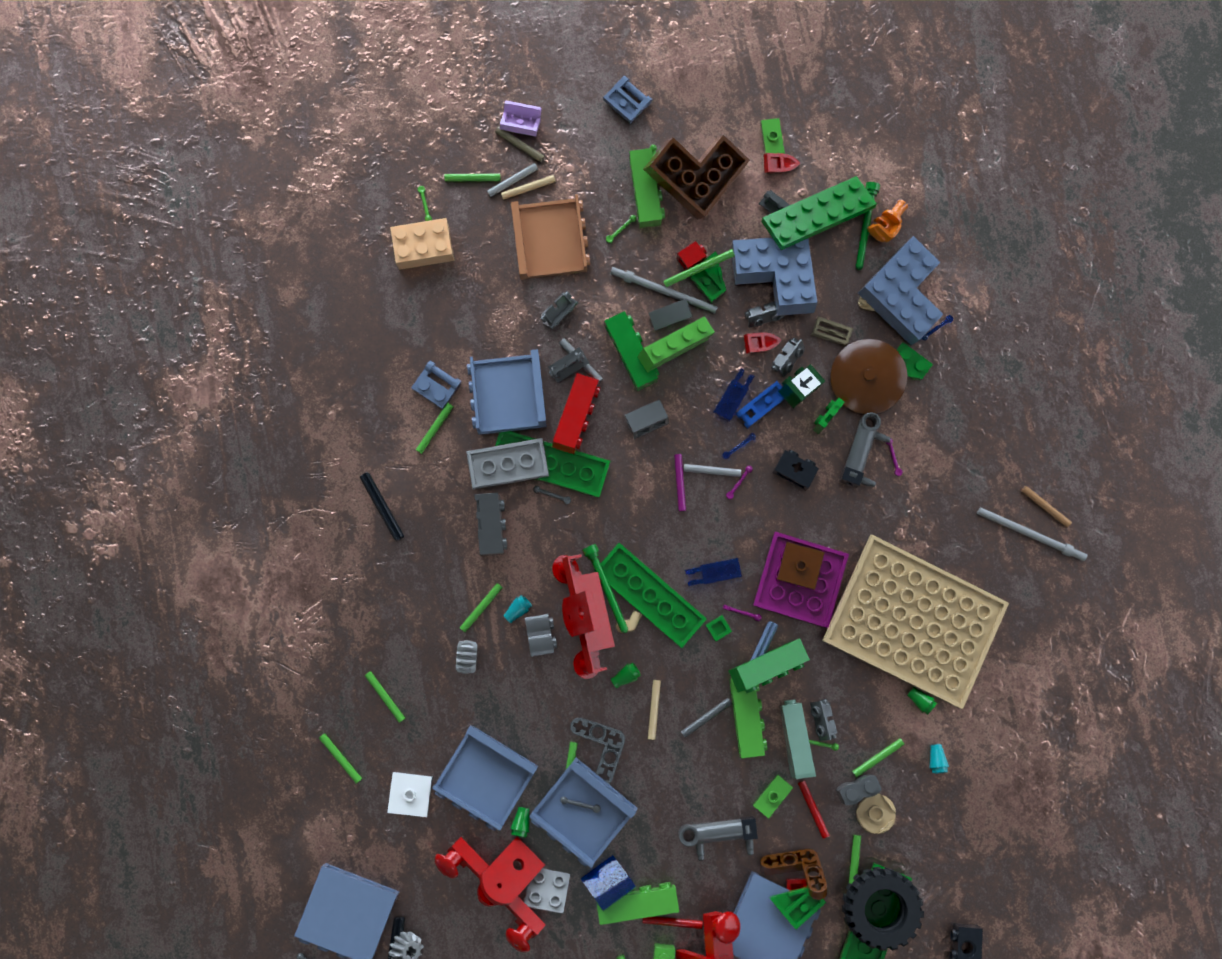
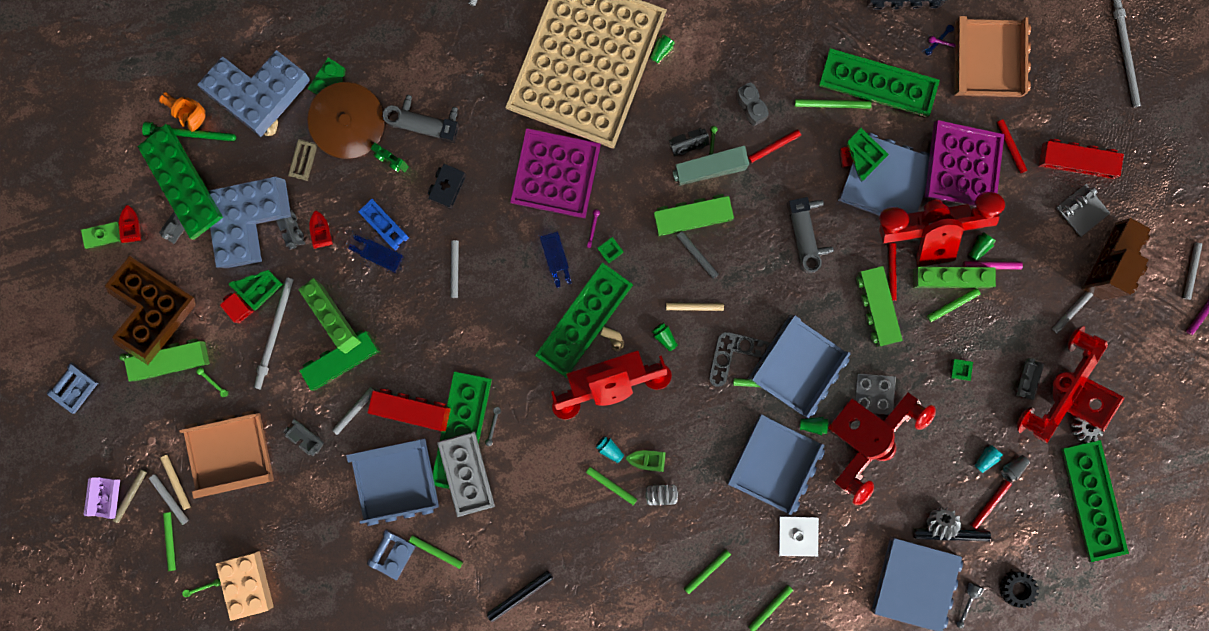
camera: 90 degrees left, 5 degrees up
dark grey wedge [474,493,508,556] -> none
dark grey brick [525,614,557,657] -> none
dark grey hinge [548,347,589,383] -> none
dark grey hinge [560,796,601,813] -> none
clear blue slope [581,855,636,912] -> none
green piece [582,544,628,633] -> none
dark grey hinge [625,399,669,439] -> none
dark grey slope [649,299,693,331] -> none
bright green bar [664,249,735,287] -> none
magenta bar [674,454,686,512] -> none
clear blue hinge [722,433,756,459] -> none
magenta hinge [726,466,753,499] -> none
green brick [728,638,810,694] -> none
sand blue axle [751,621,778,660] -> none
bright green plate [753,774,793,819] -> none
reddish brown beam [761,849,827,900] -> none
dark grey hinge [771,337,805,378] -> none
reddish brown plate [776,542,824,590] -> none
dark green brick [778,364,825,409] -> none
black tyre [842,867,924,951] -> none
bright green bar [852,738,905,778] -> none
tan tile [856,794,896,834] -> none
magenta hinge [886,438,903,476] -> none
clear blue hinge [921,315,954,341] -> none
teal cone [929,744,949,774] -> none
none -> bright green plate [626,450,666,472]

